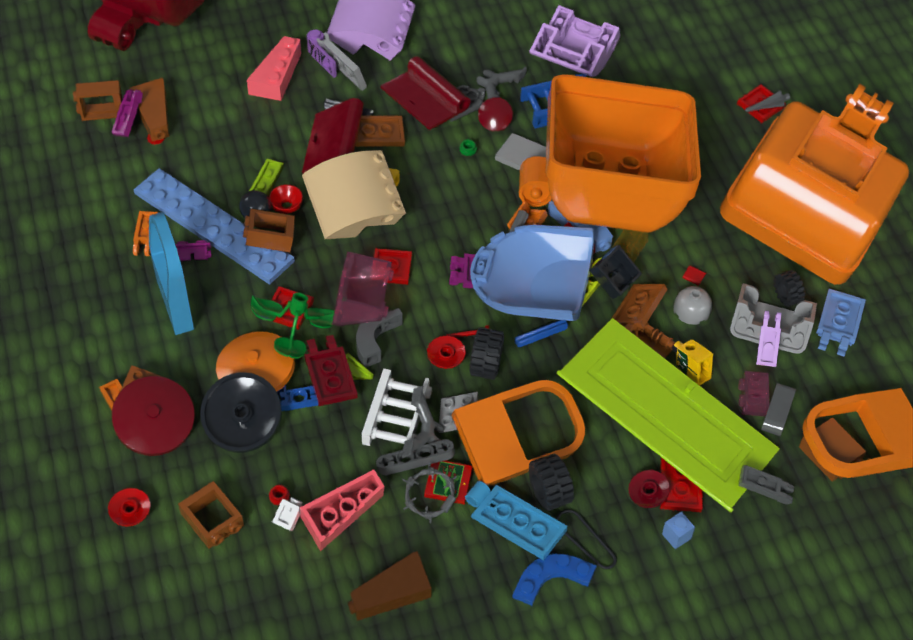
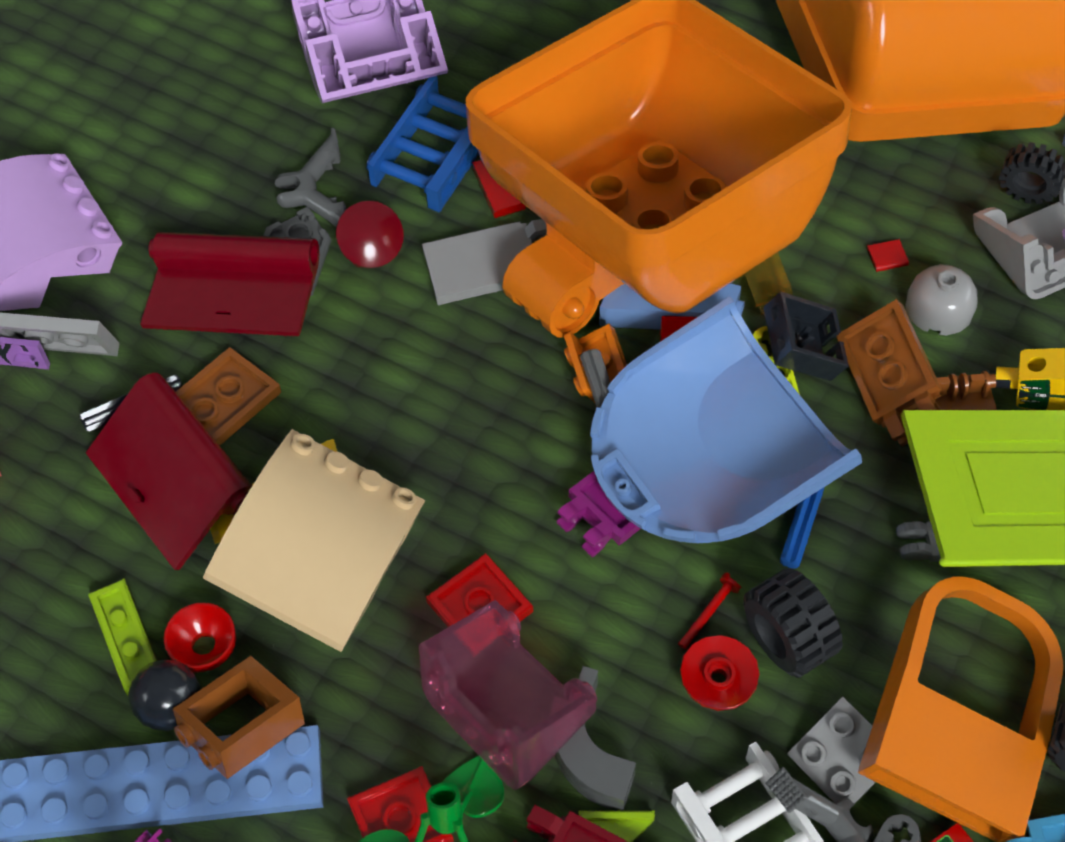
camera: 40 degrees left, 5 degrees up
green plate [459,139,477,156] -> none

